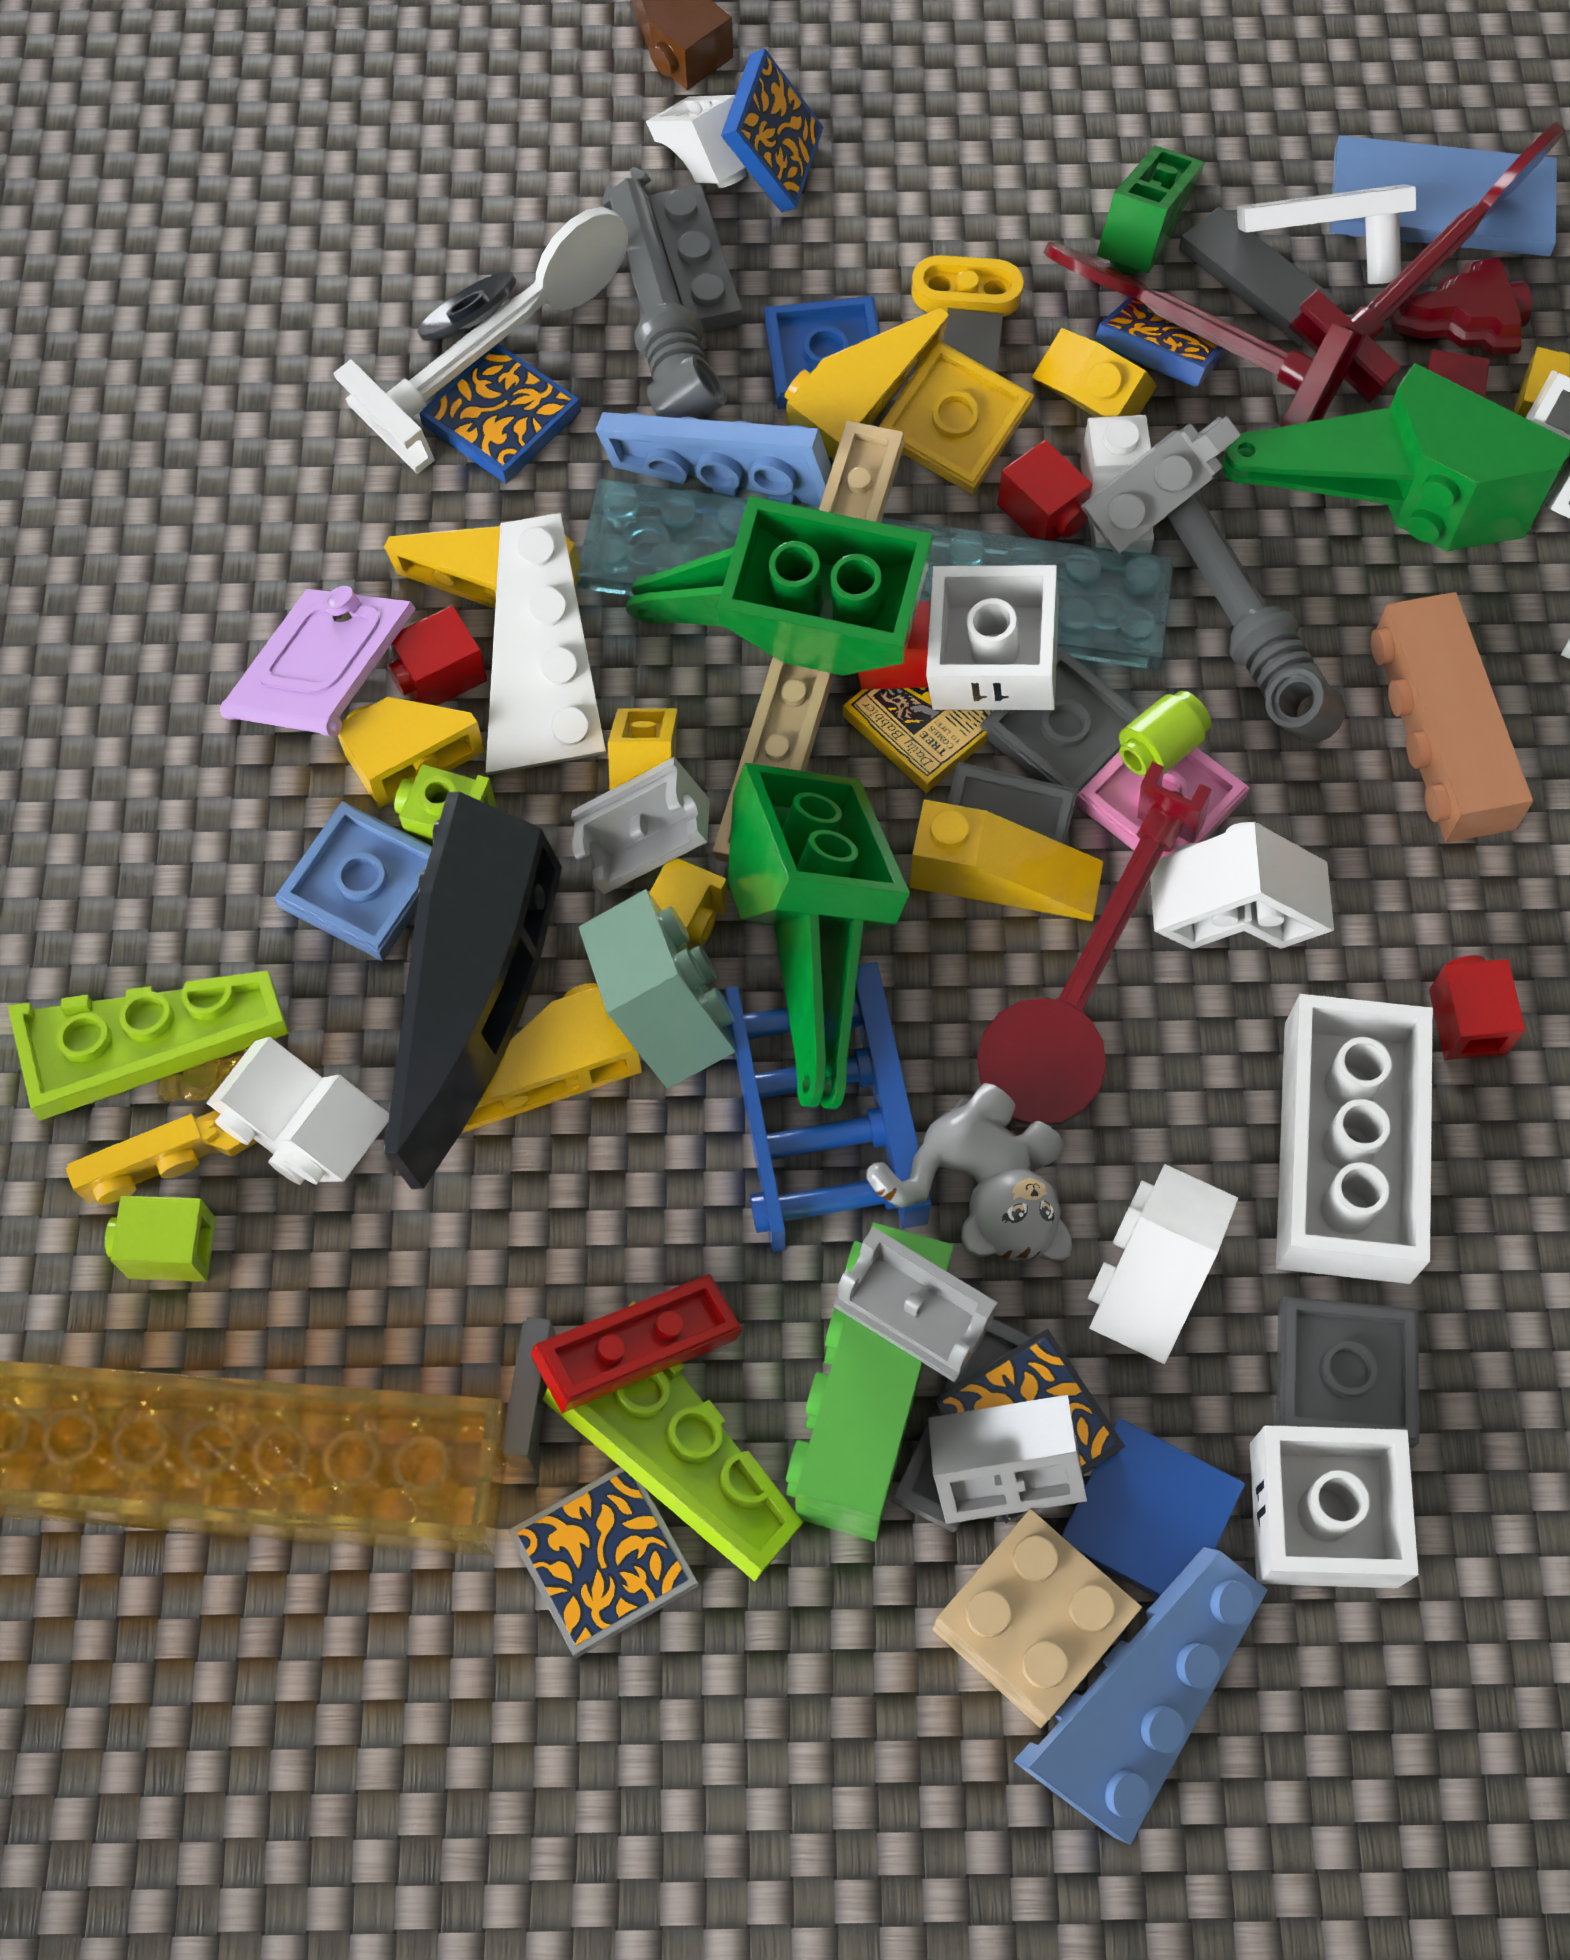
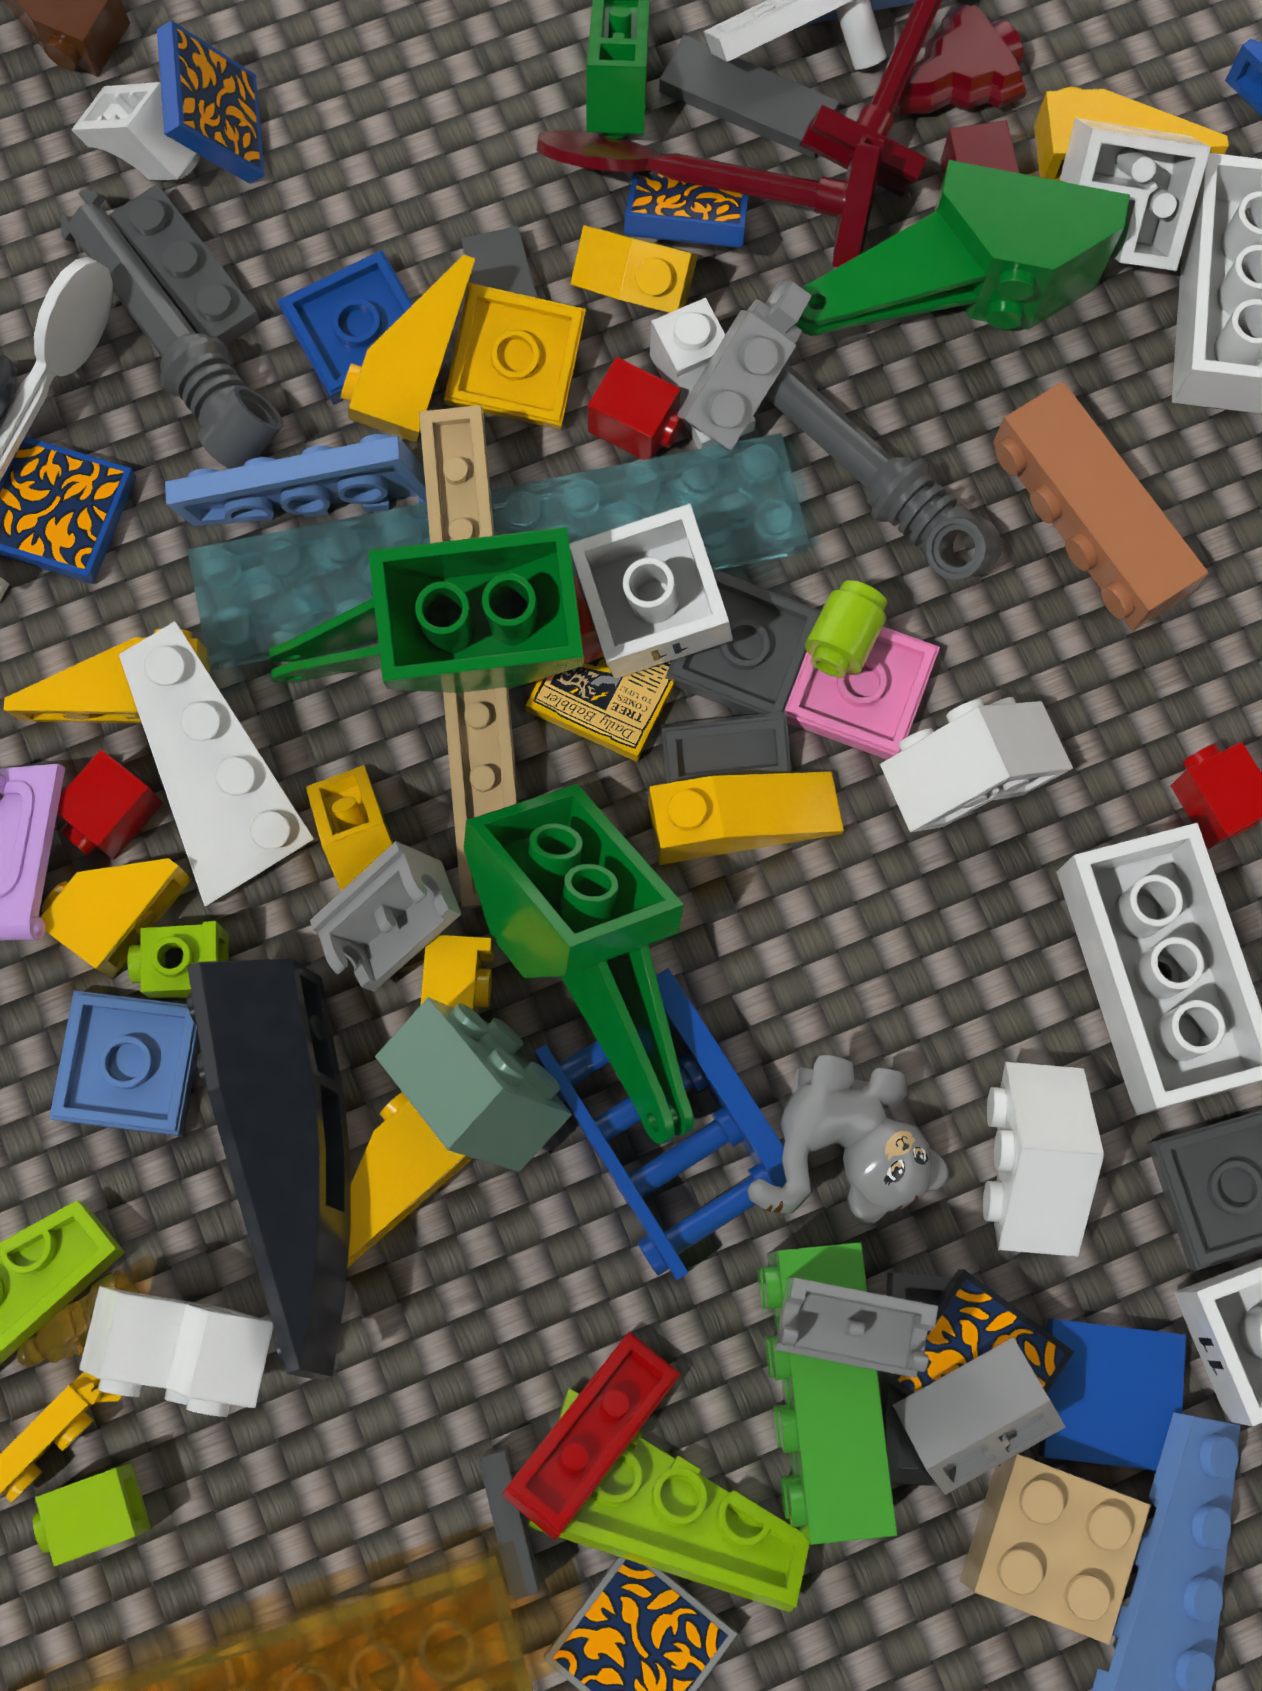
camera: 25 degrees left, 10 degrees up
yellow plate [911,255,1024,317] -> none
dark red piece [977,761,1212,1125] -> none

